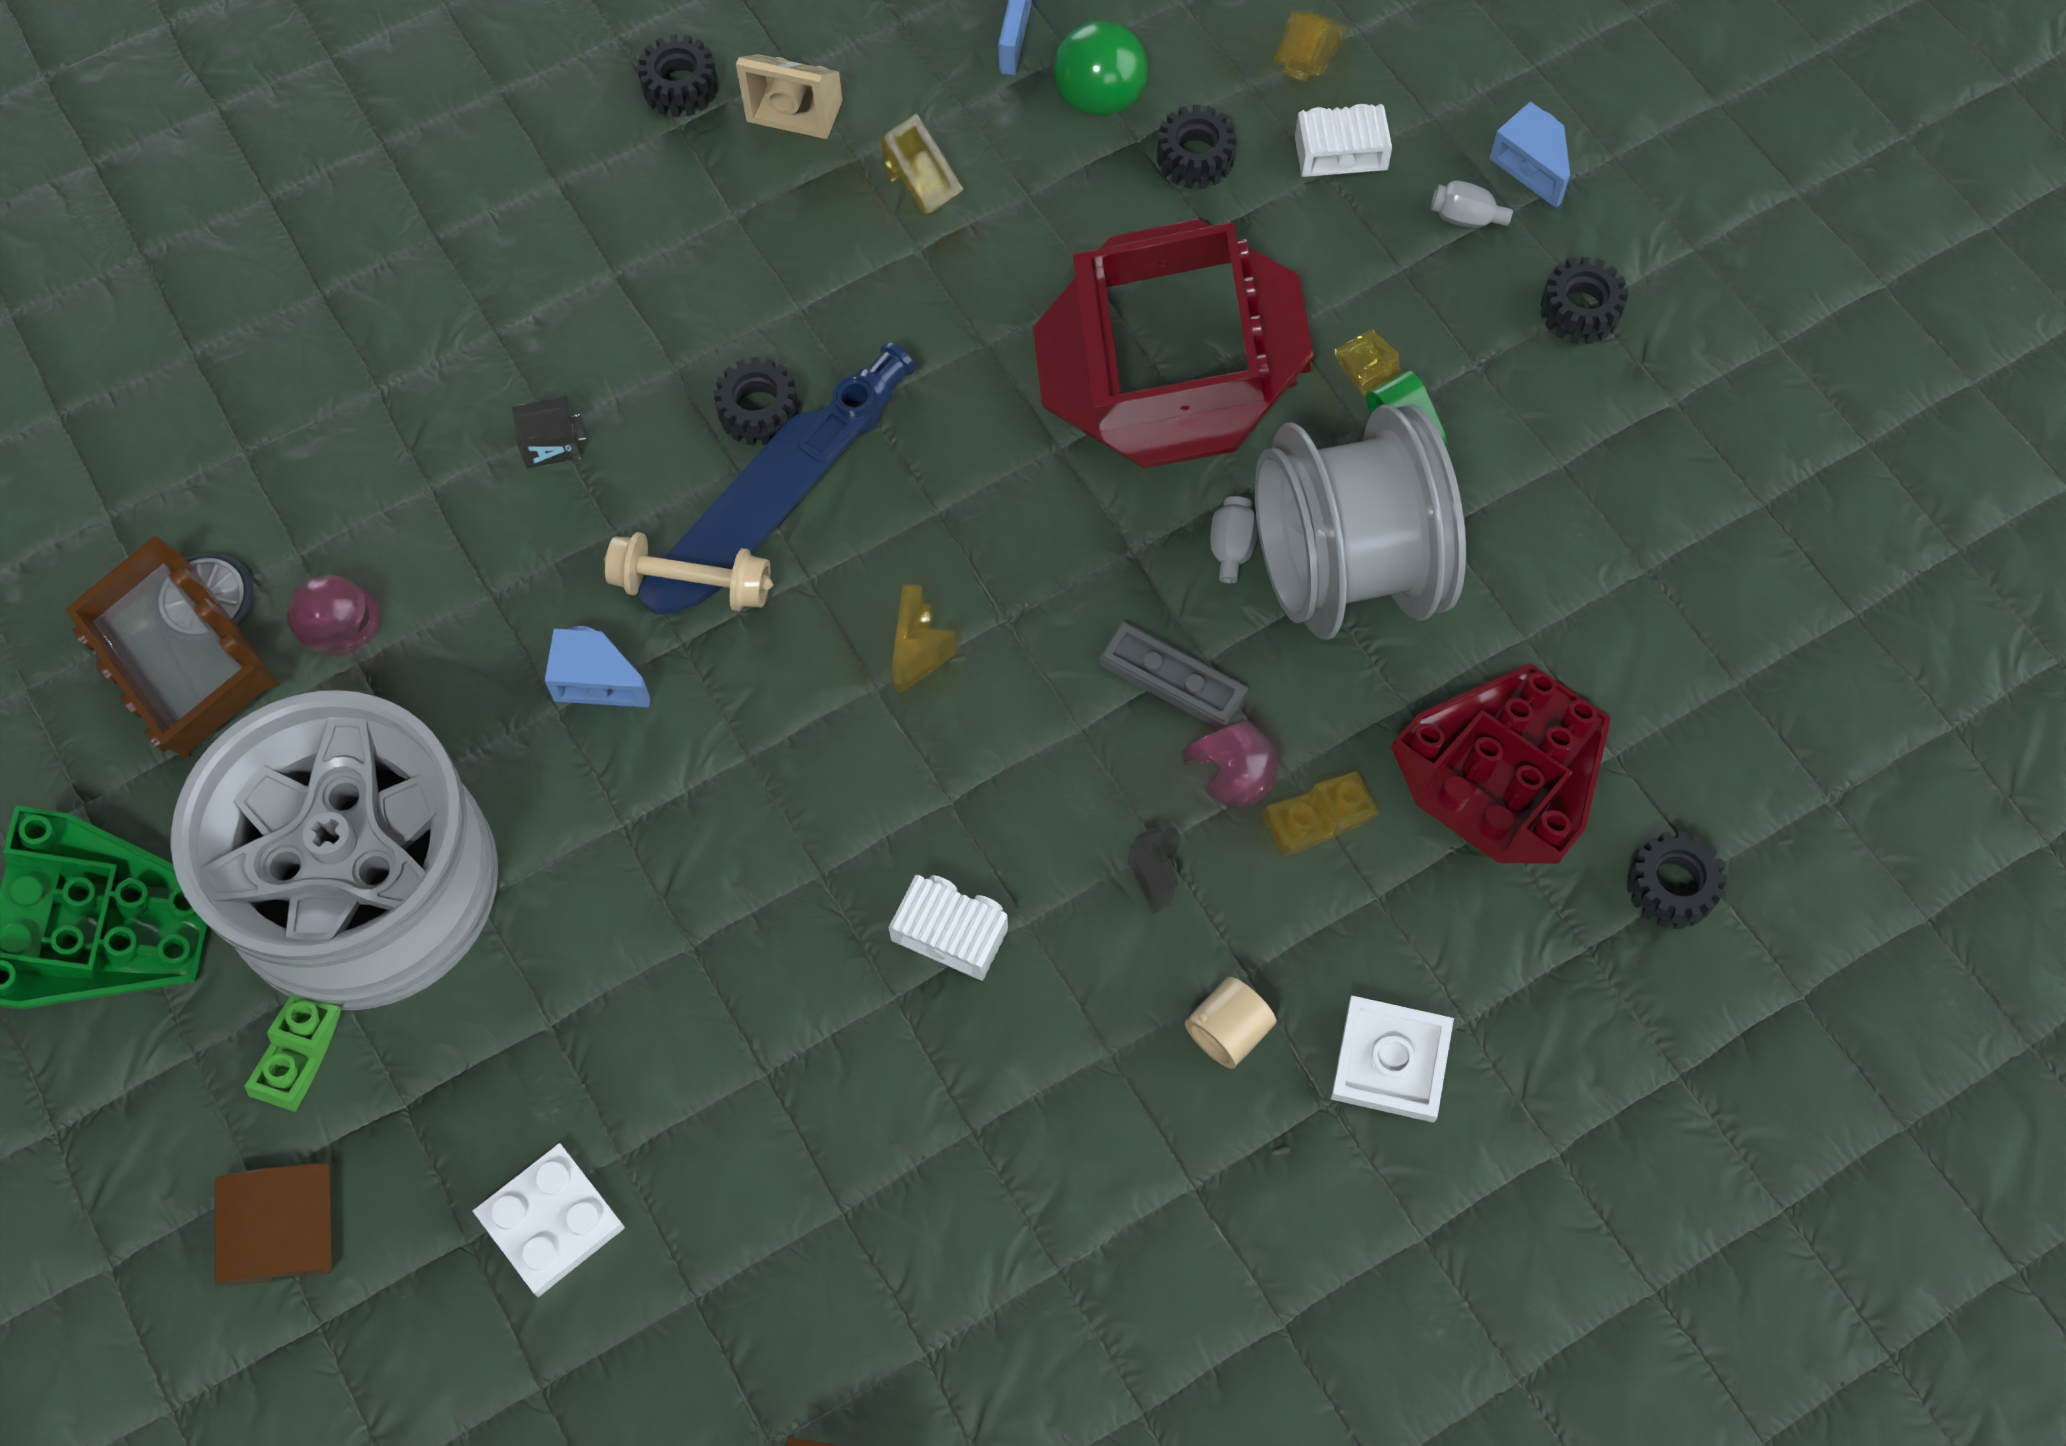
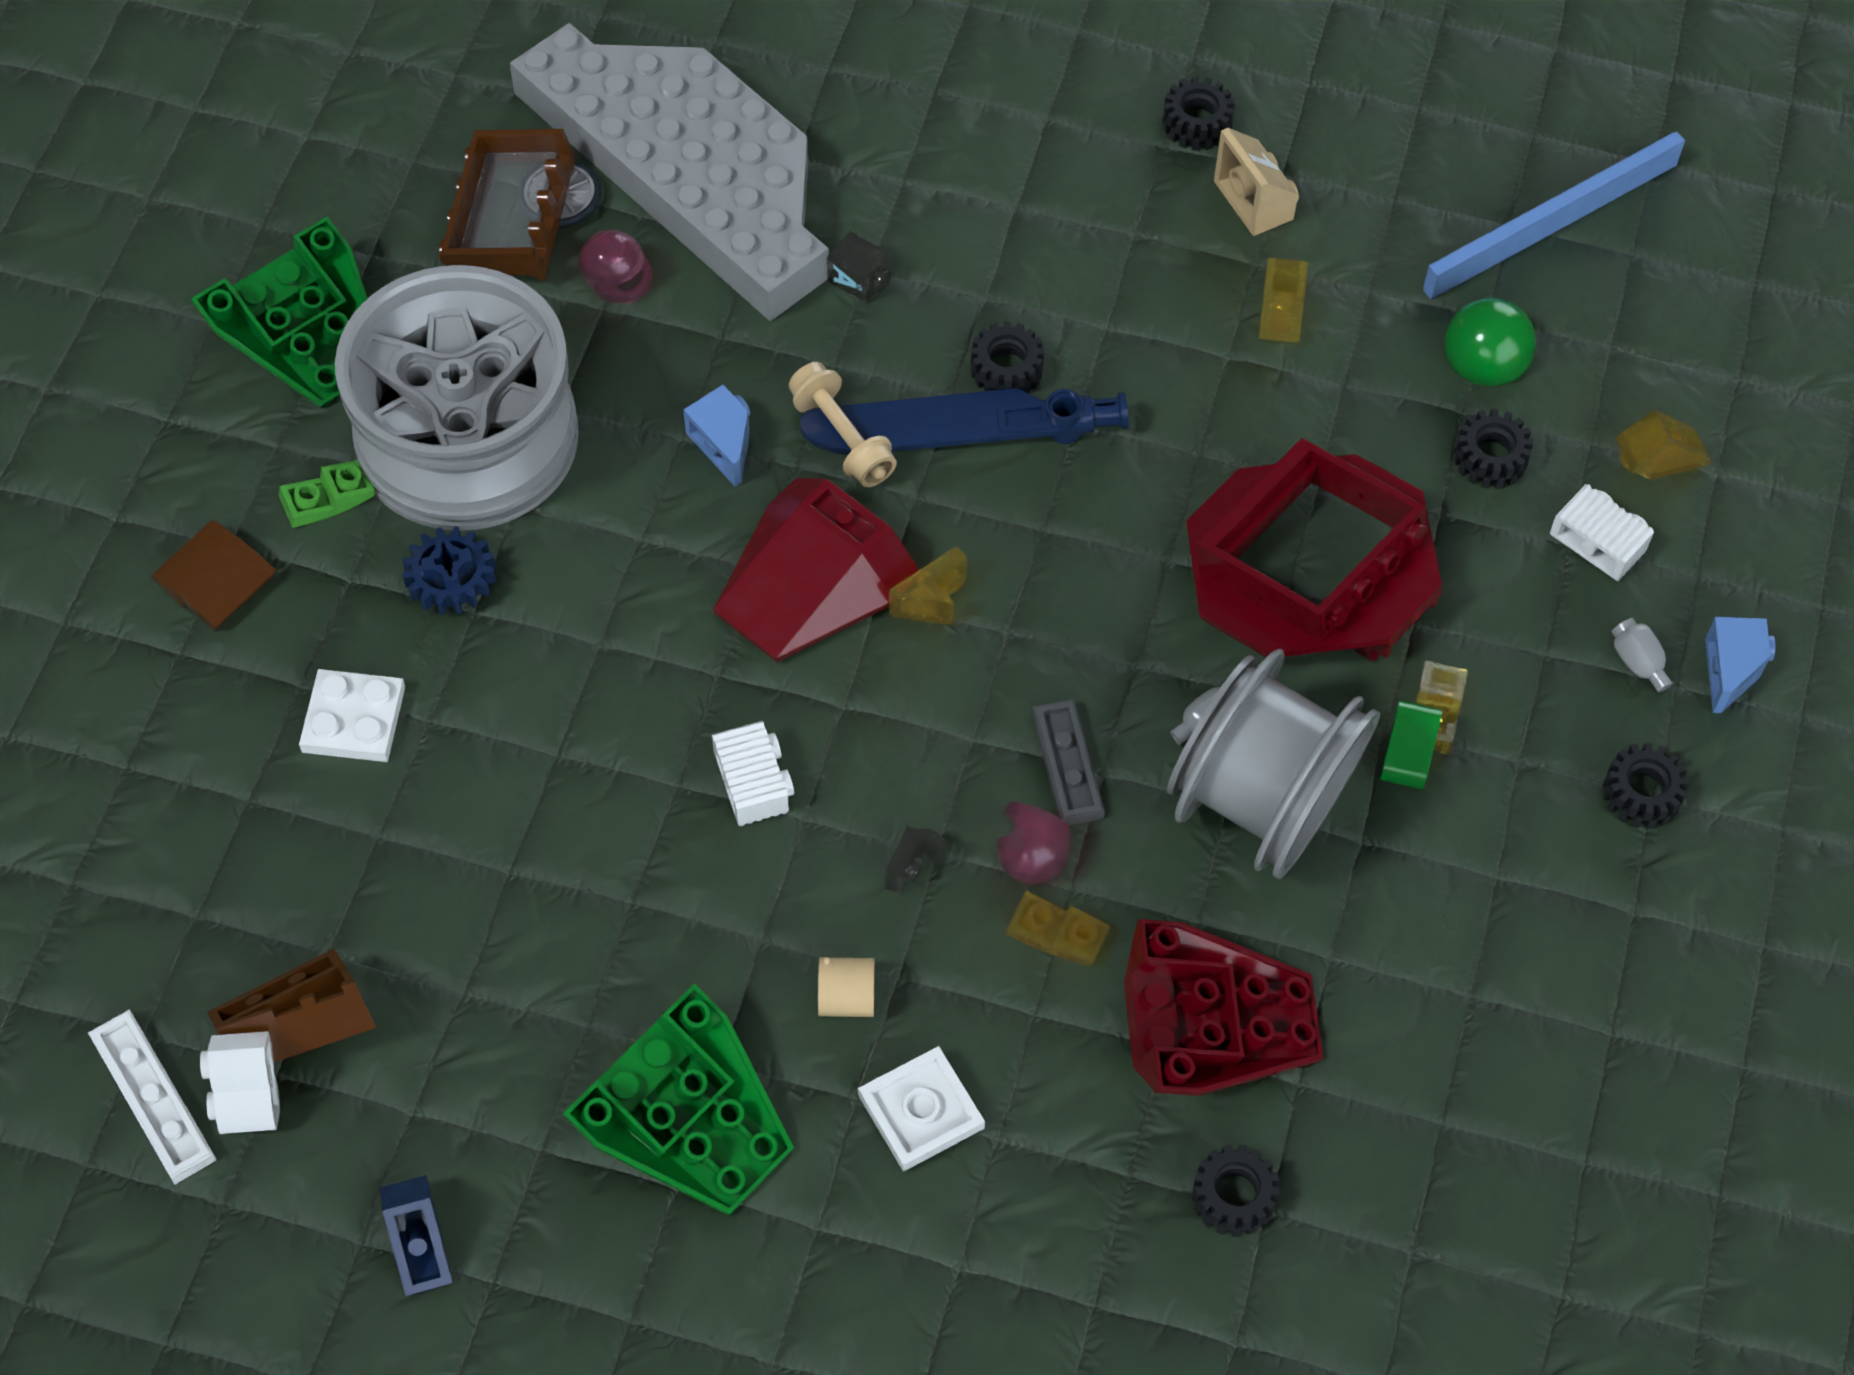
camera: 45 degrees right, 5 degrees down
none -> dark blue gear [402,526,496,615]
none -> light grey brick [510,23,829,322]
none -> green wedge [562,983,794,1215]
none -> dark red wedge [713,478,922,663]

